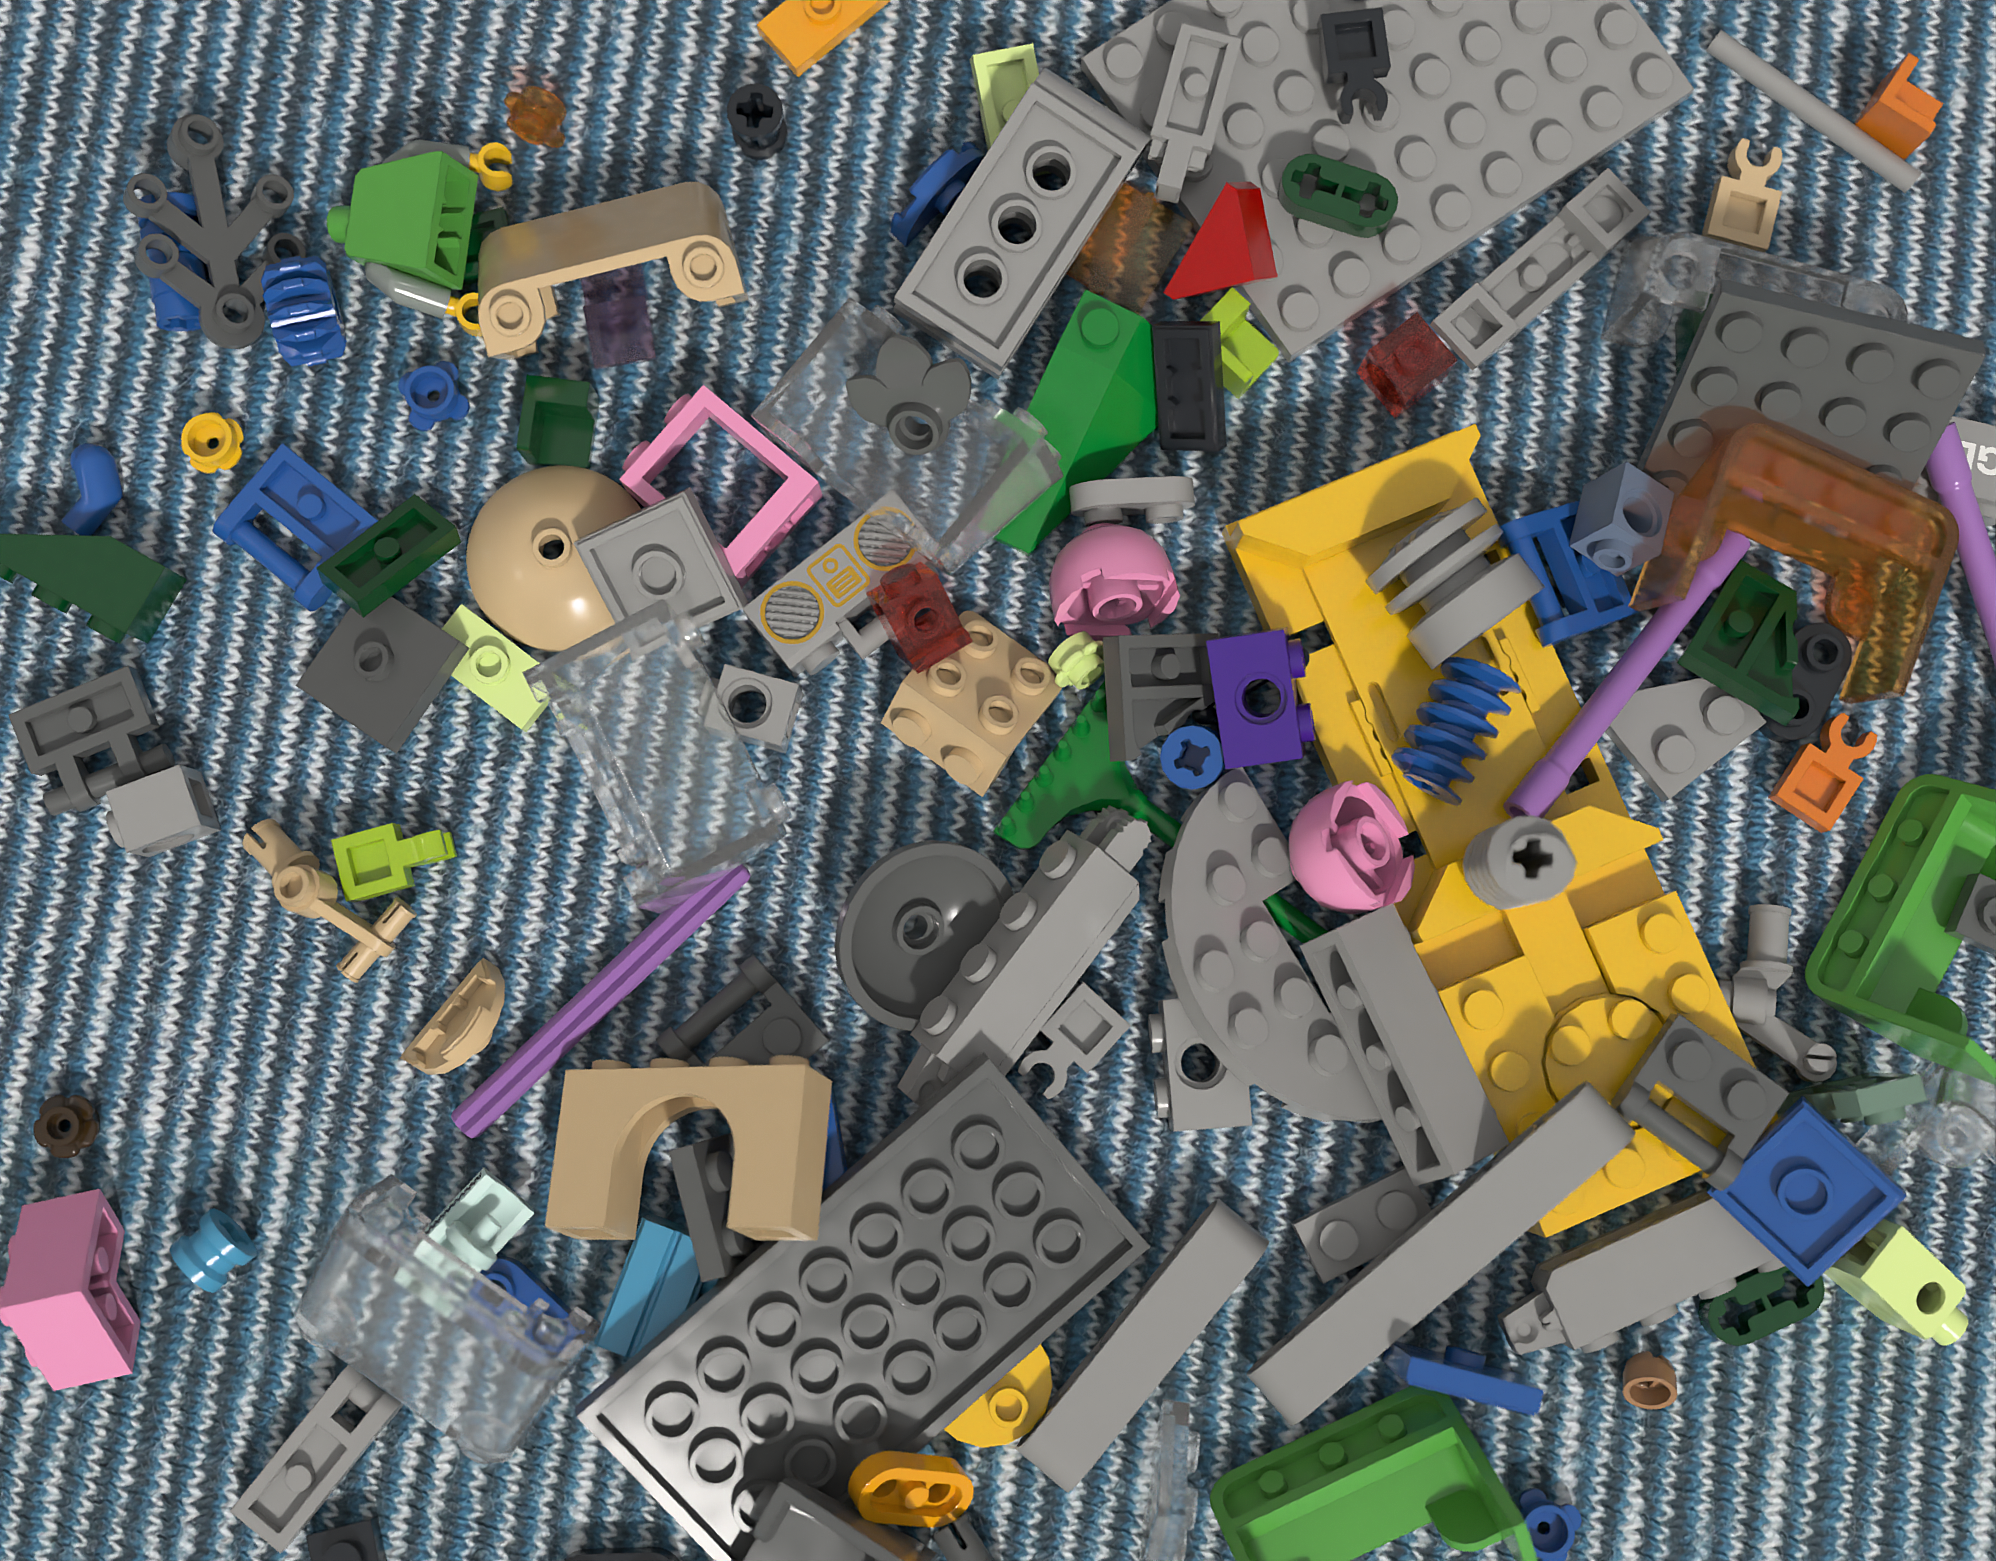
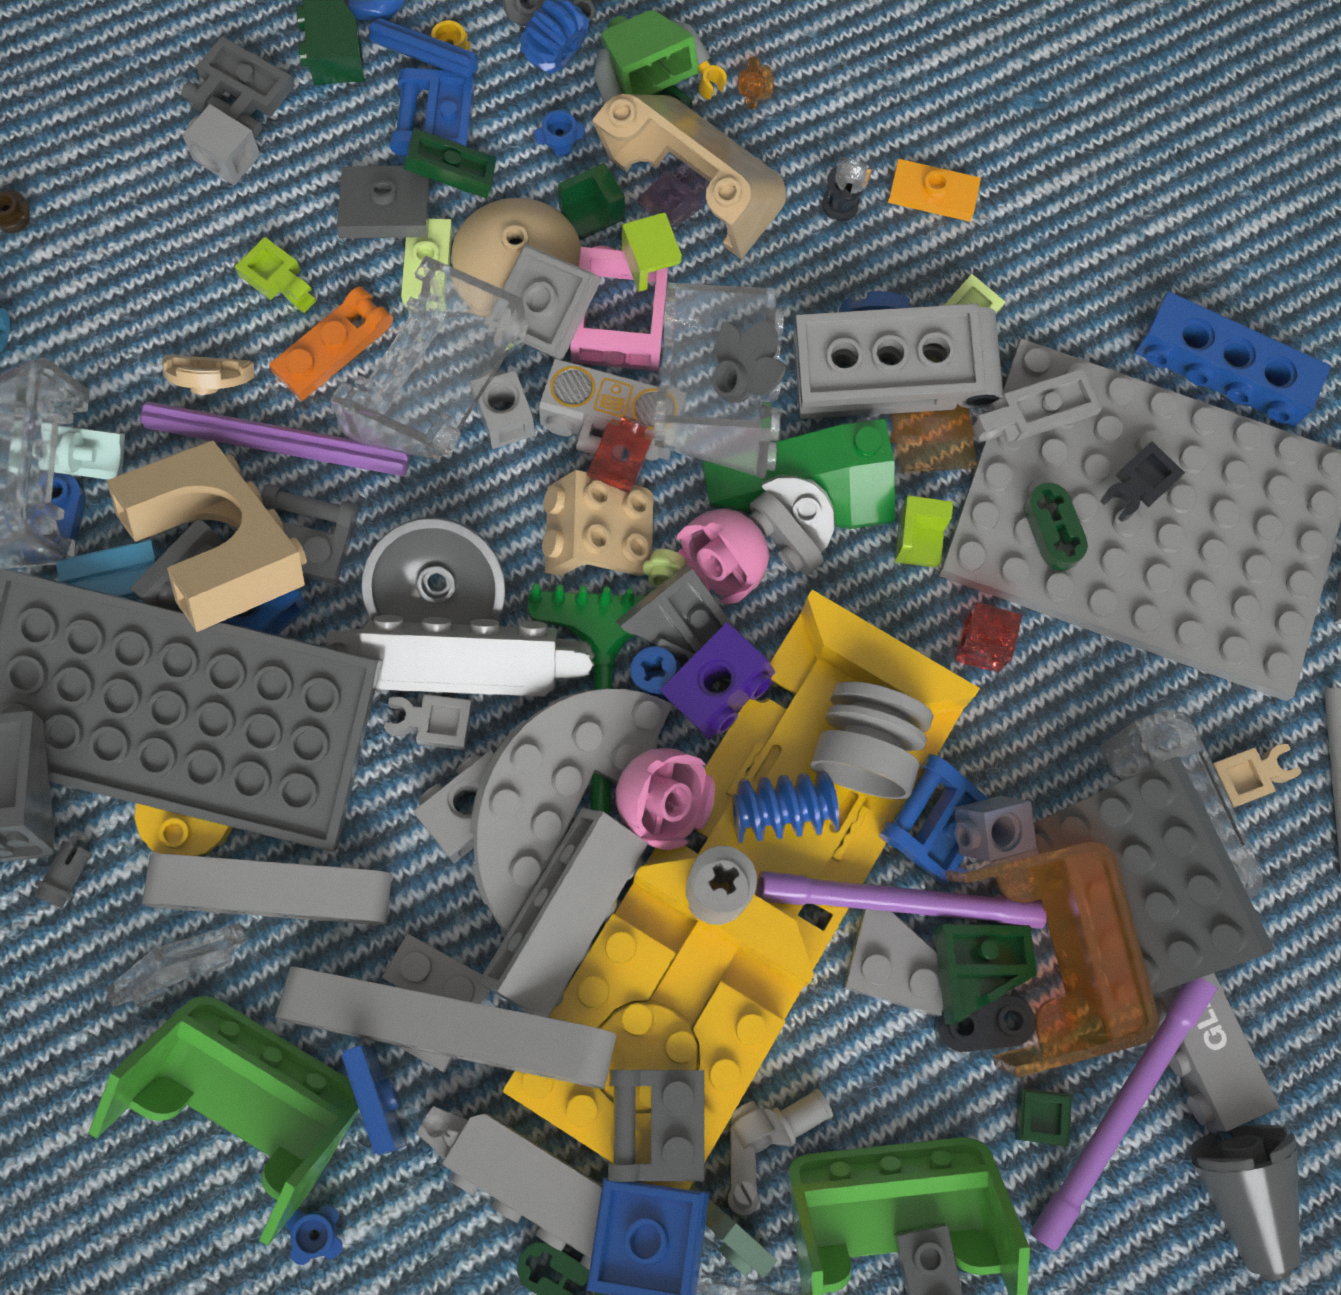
camera: 50 degrees right, 10 degrees down
tan pin [242,819,417,983] -> none
light orange plate [848,1451,974,1528] -> none
black plate [1152,321,1227,452] -> none
red slope [1164,181,1278,300] -> none
light grey slope [1430,168,1651,371] -> none
medium nougat hinge [1623,1351,1677,1409] -> none
orange plate [1768,713,1877,833] -> none
none -> orange plate [269,286,393,401]
none -> blue axle [368,18,478,78]
none -> lime panel [622,212,682,292]
none -> plate [761,475,834,552]
none -> clear hinge [835,157,873,194]
none -> dark green tile [1015,1088,1072,1147]

